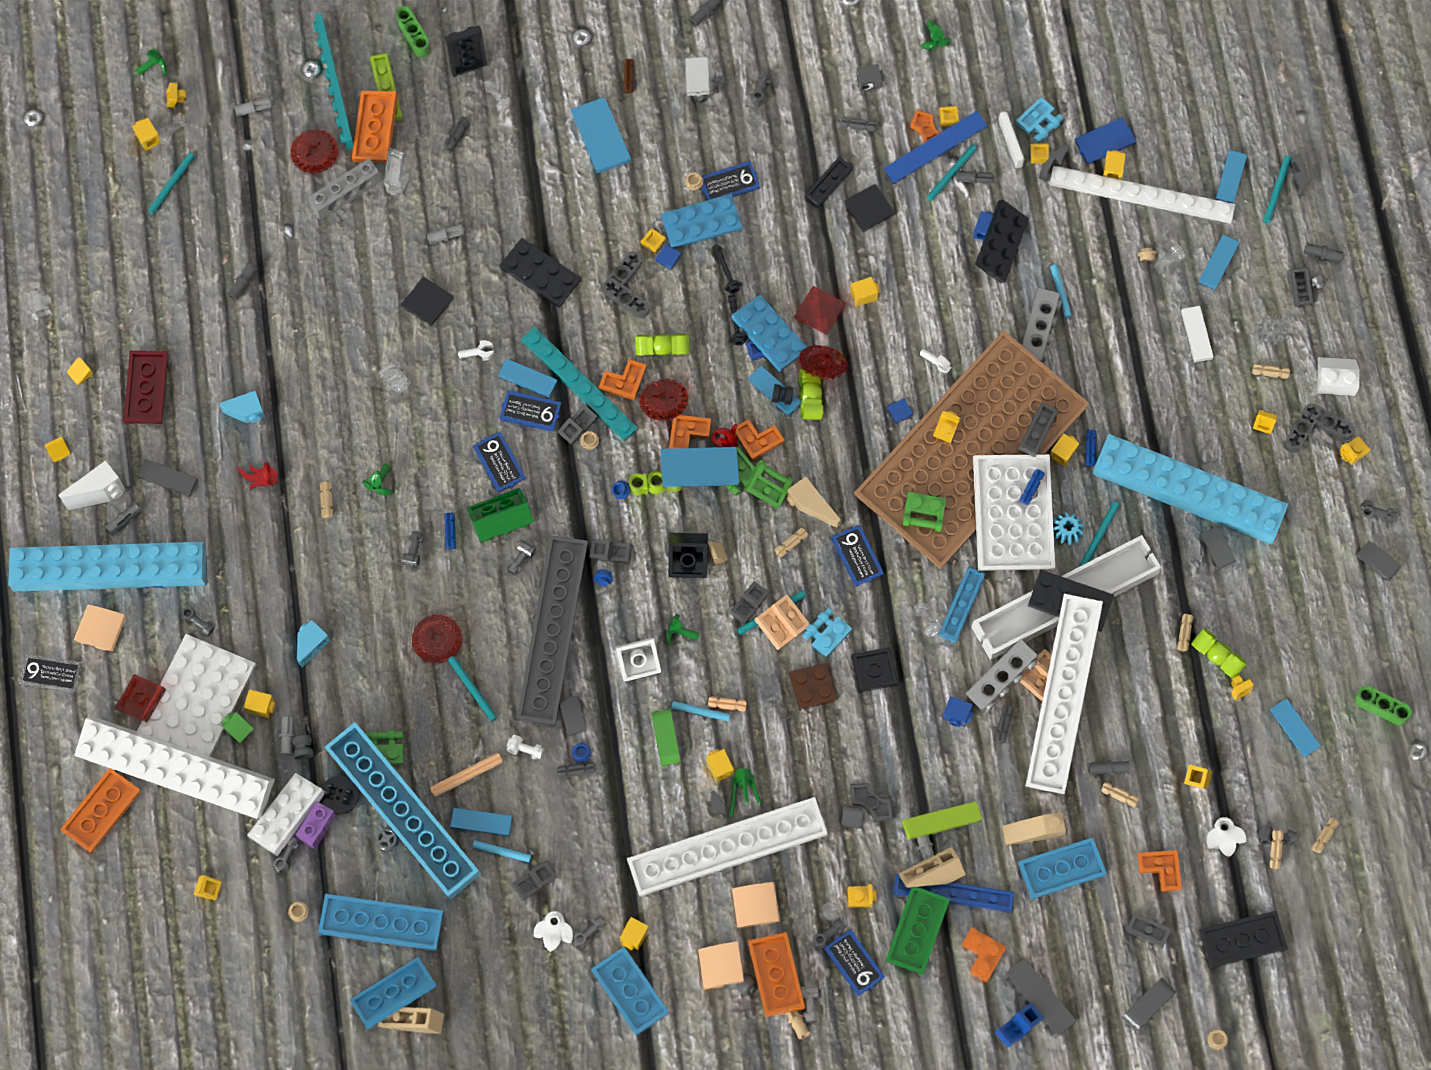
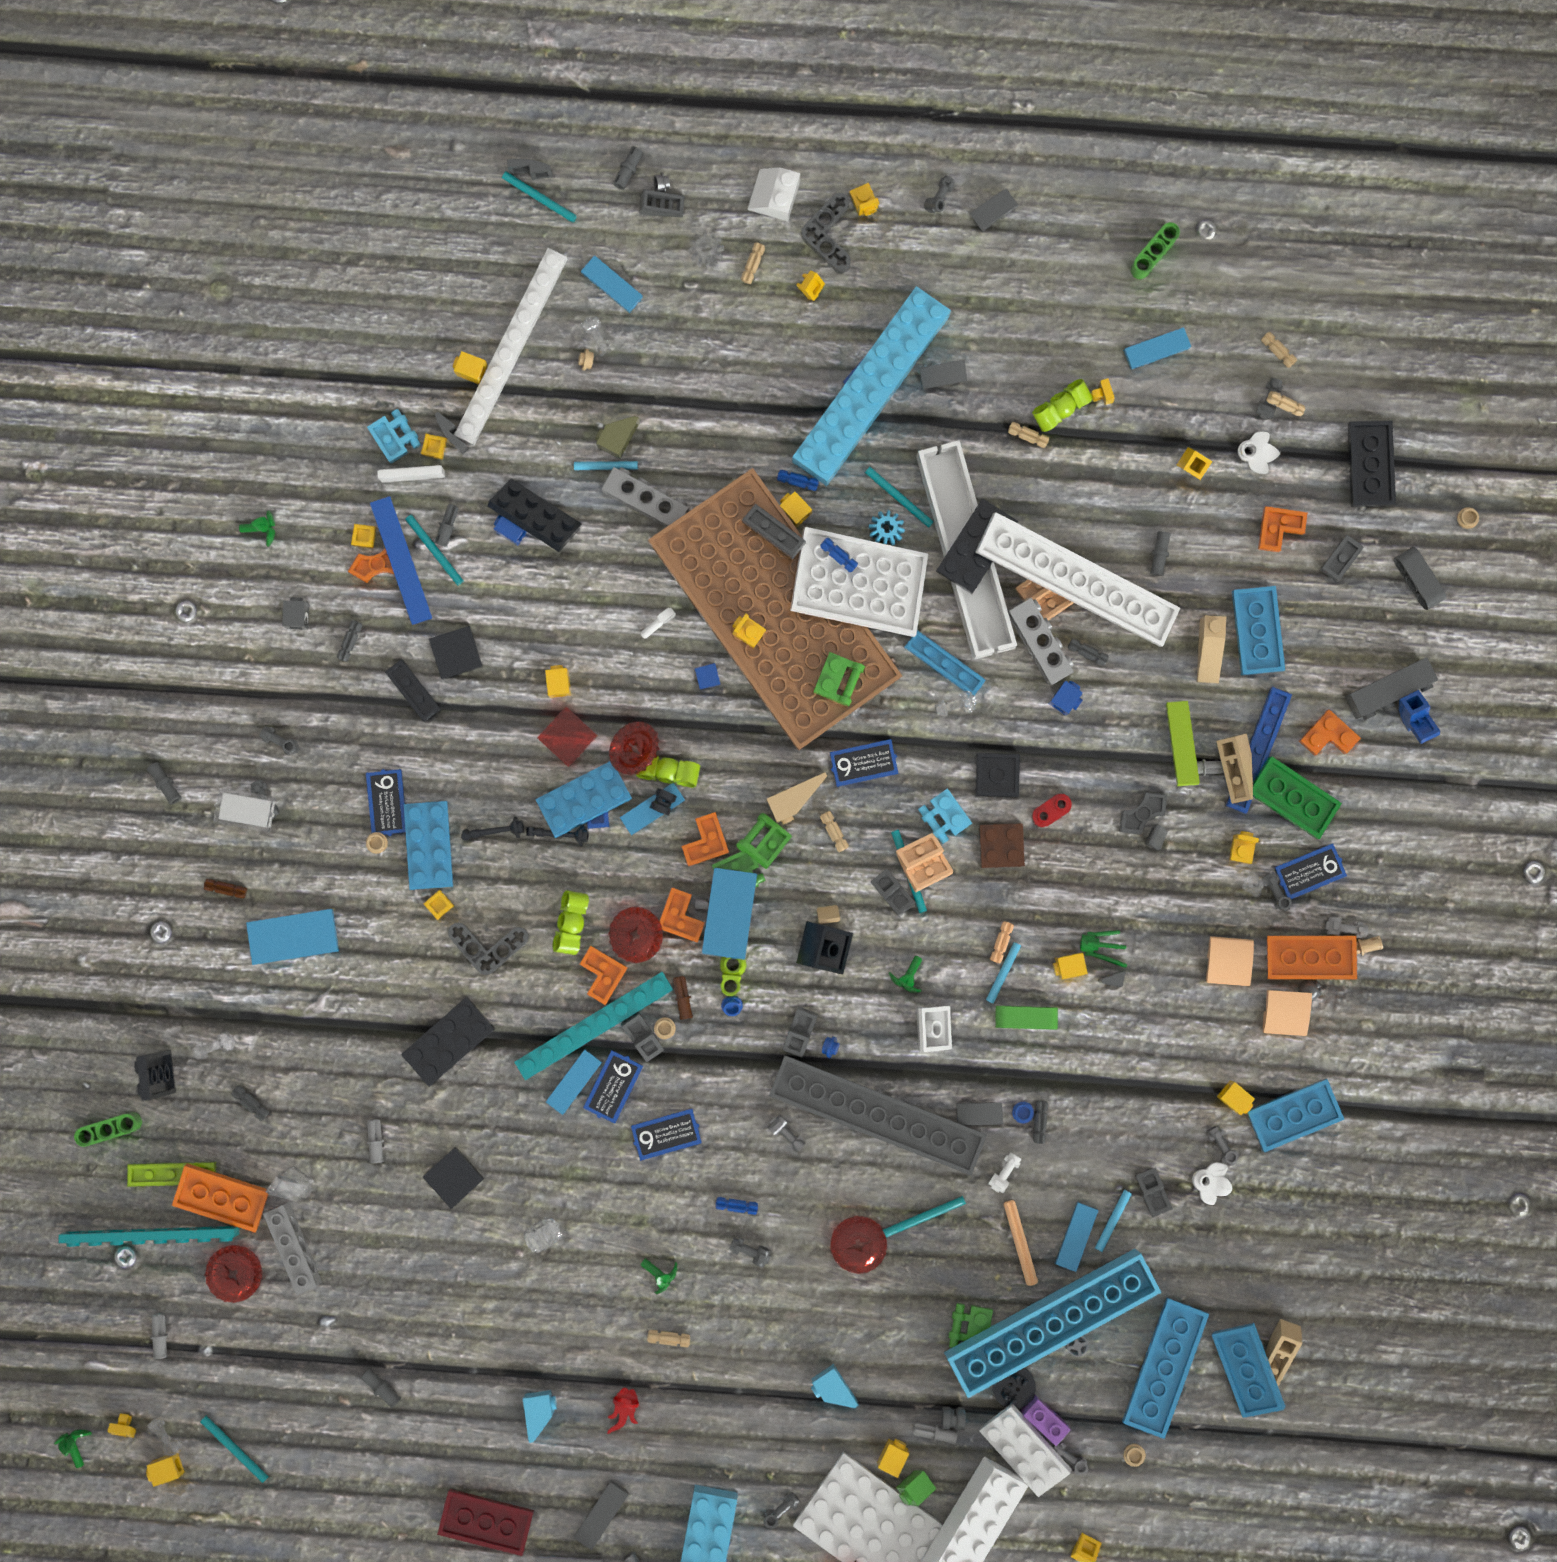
camera: 80 degrees left, 15 degrees up
white bar [458,340,494,361] -> none
green slope [466,488,534,542] -> none
white plate [627,797,828,897] -> none
blue tile [656,244,681,270] -> none
red piece [711,424,738,448] -> none
blue piece [1074,117,1137,165] -> none
tan axle [1101,782,1139,807] -> none
white tile [1181,306,1213,363] -> none
dark azure tile [1215,150,1247,204] -> none
none -> olive slope [595,416,640,459]
none -> reddish brown axle [673,976,693,1020]
none -> red plate [1032,794,1072,827]

